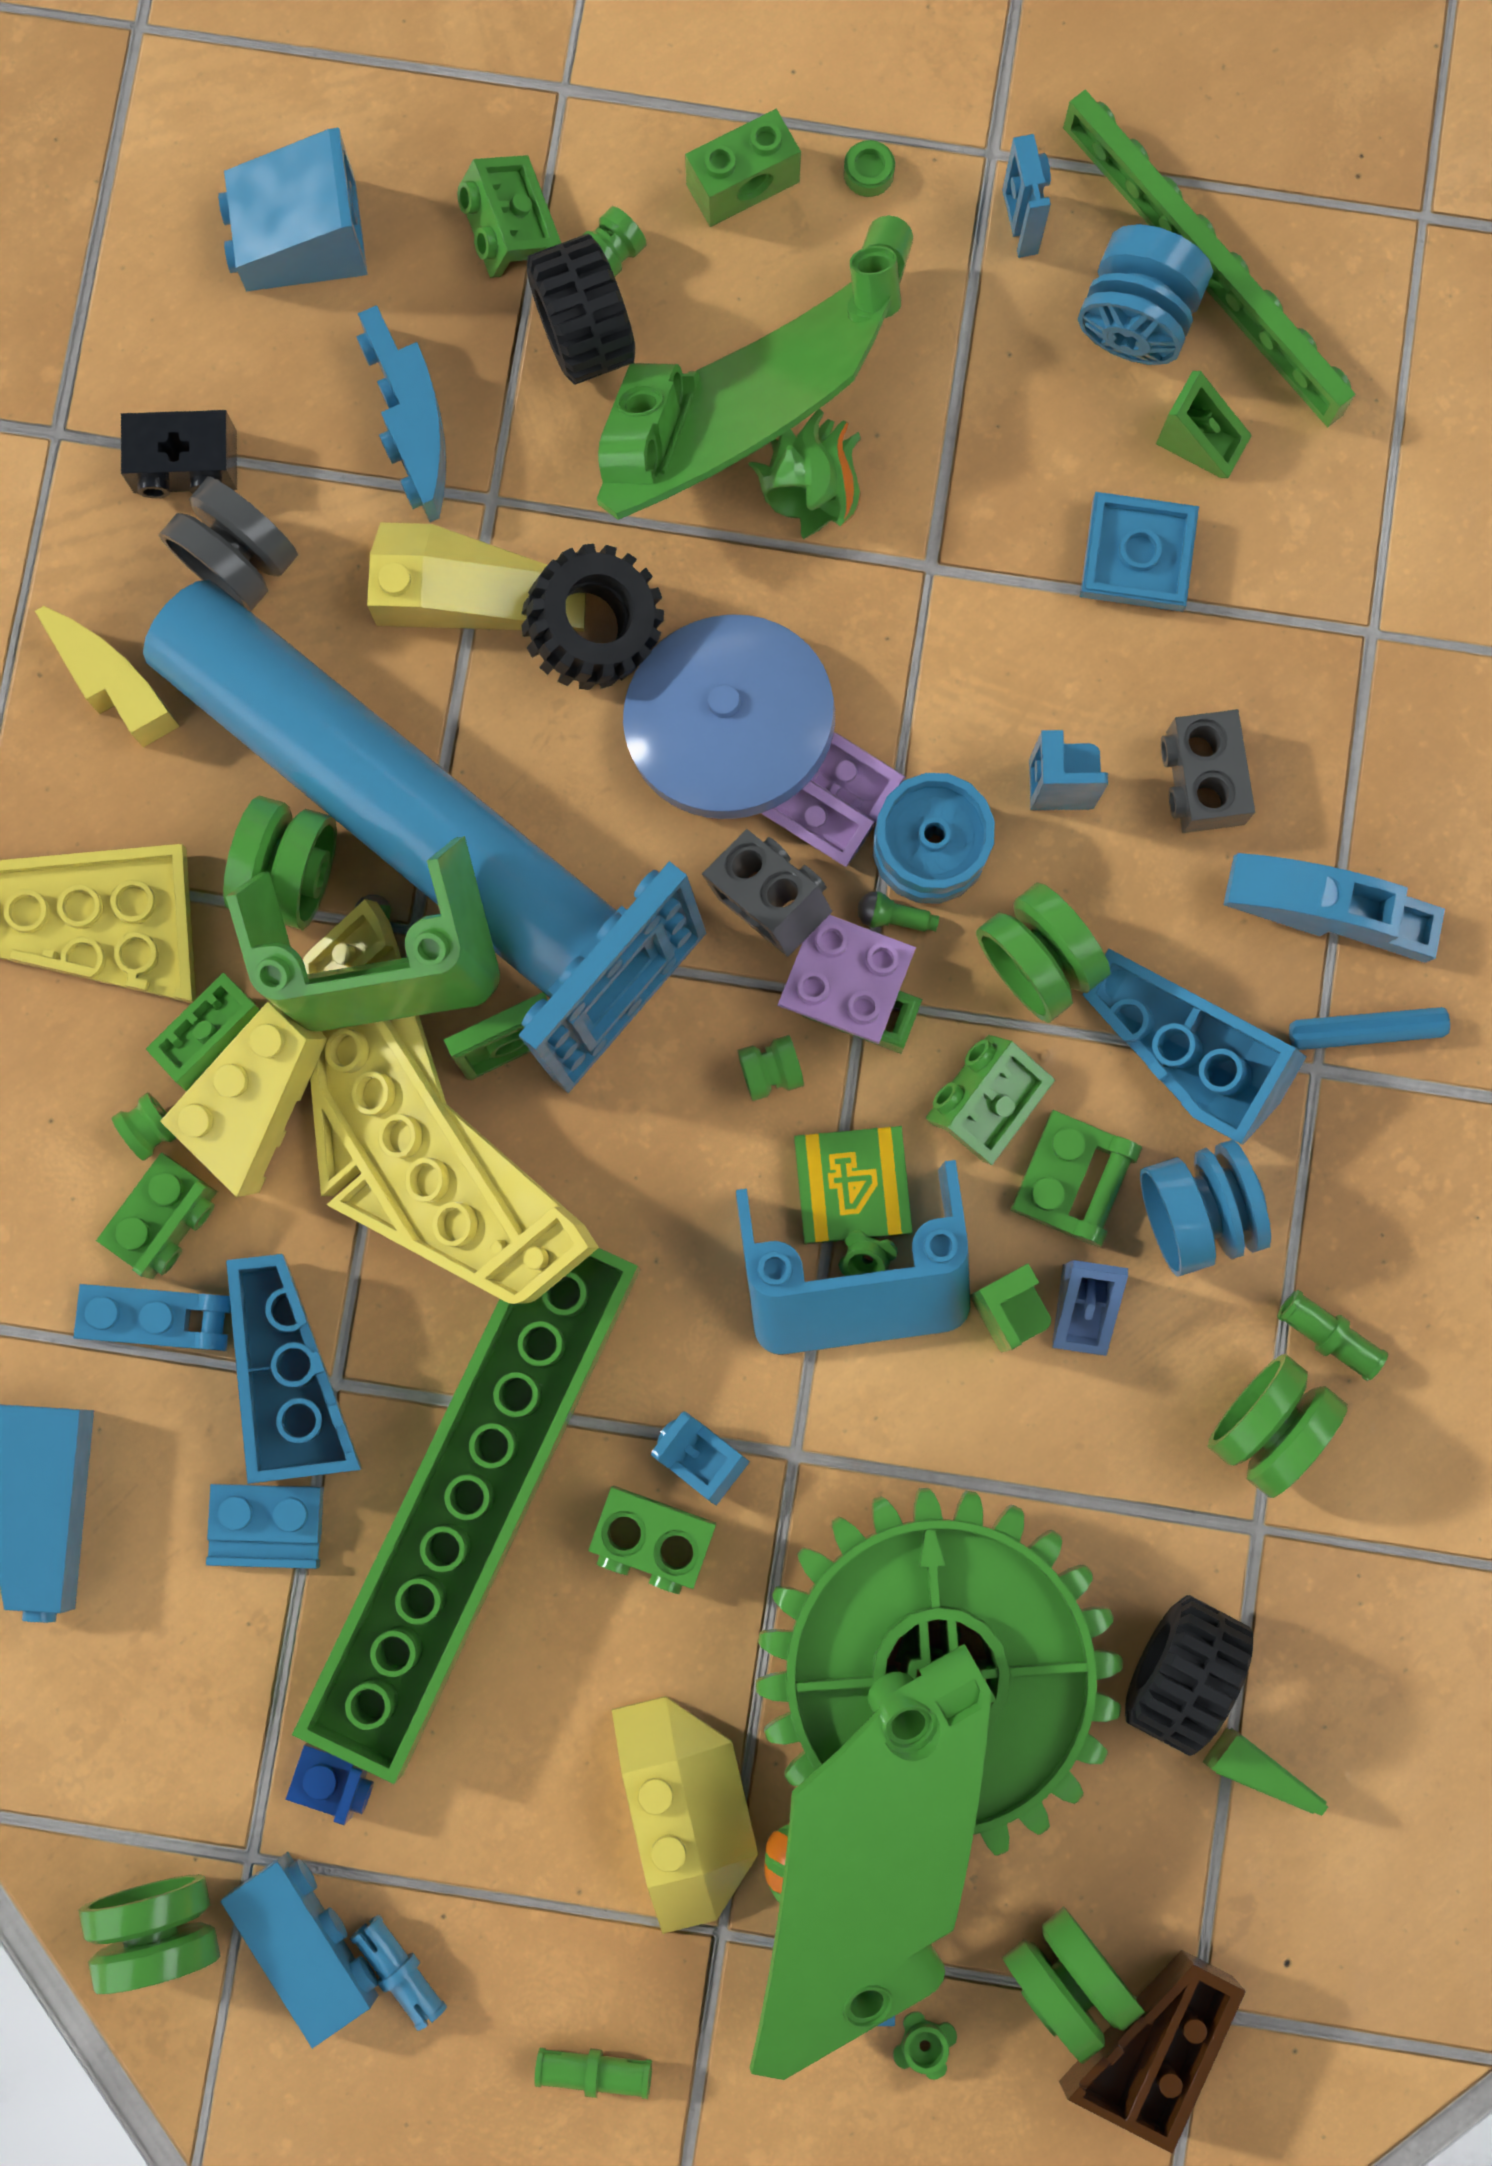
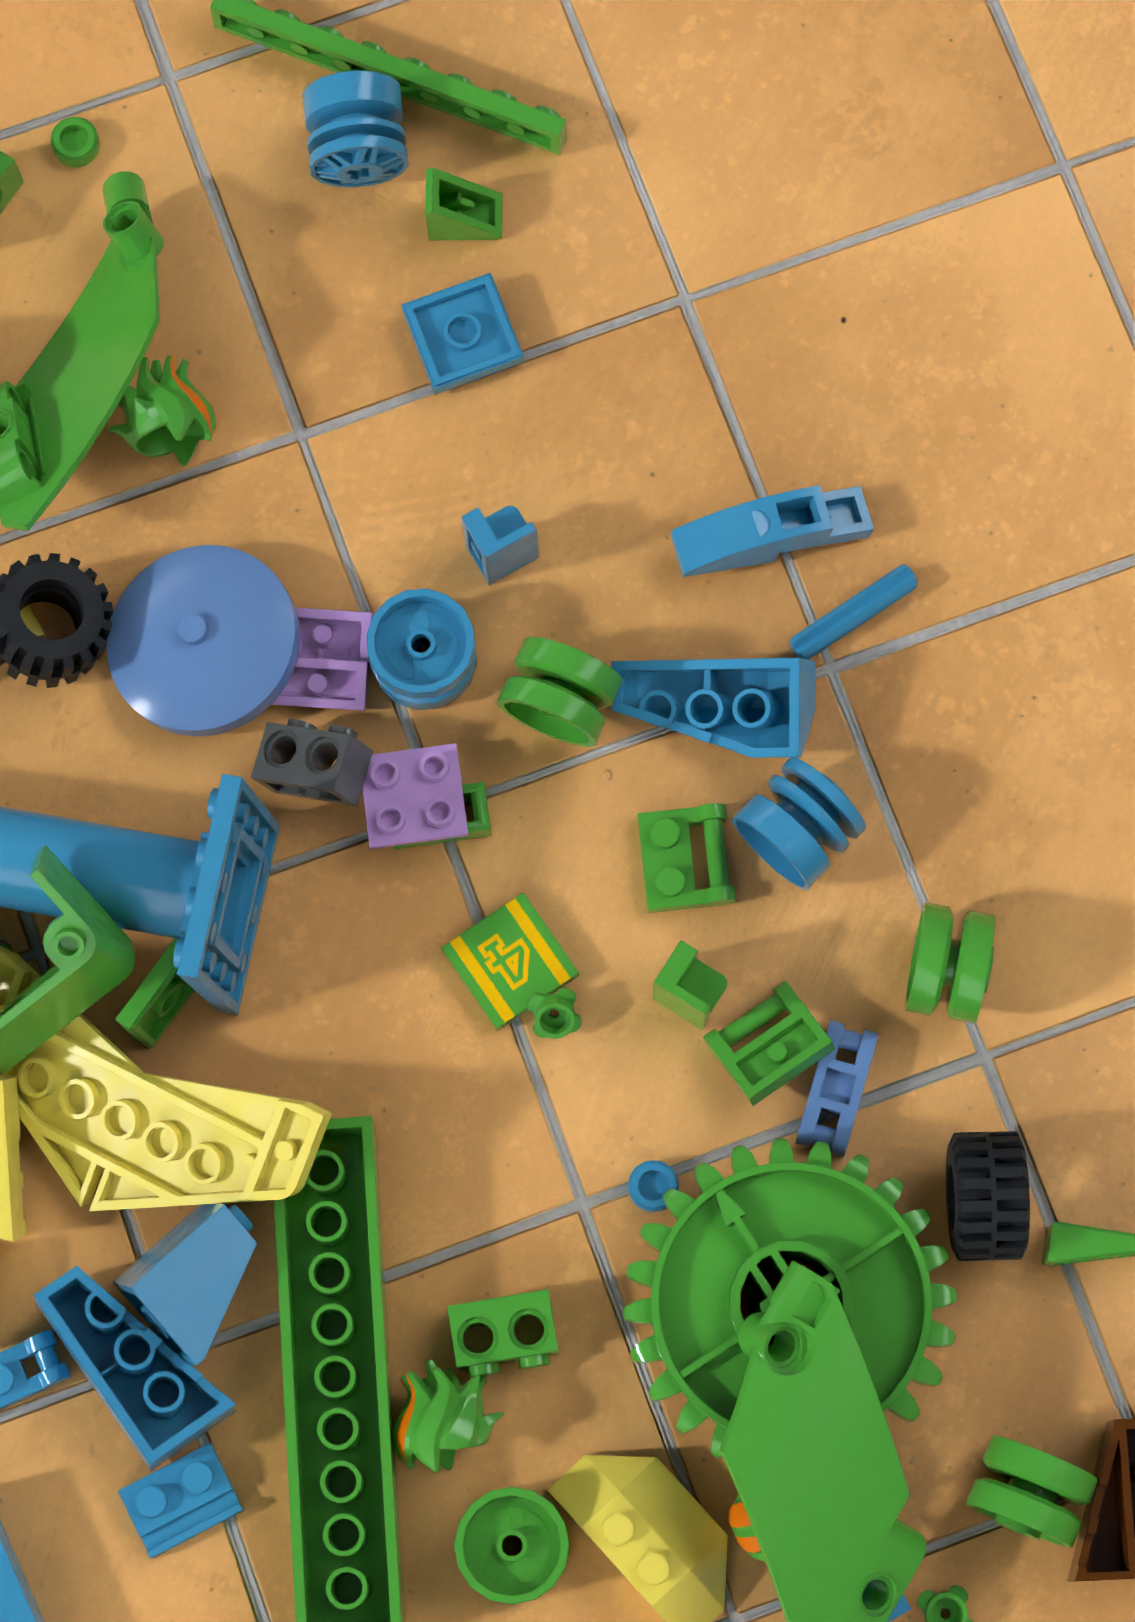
camera: 25 degrees left, 5 degrees down
dark azure bracket [651,1411,750,1506] -> none
dark azure windscreen [736,1160,970,1355] -> none
bright green wheel [737,1035,804,1101] -> none
bright green piece [858,891,939,932] -> none
bright green bracket [926,1035,1055,1165] -> none
dark azure plate [1002,134,1051,258] -> none
medium blue slope [1053,1260,1128,1356] -> none
dark grey brick [1161,709,1255,833] -> none
bright green pin [1277,1290,1388,1381] -> none
none -> dark azure slope [113,1203,257,1366]
none -> bright green hair [392,1359,504,1473]
none -> bright green wheel [454,1487,570,1605]
none -> dark azure tile [628,1160,679,1213]
none -> bright green plate [703,981,835,1106]
none -> medium blue plate [795,1019,879,1158]

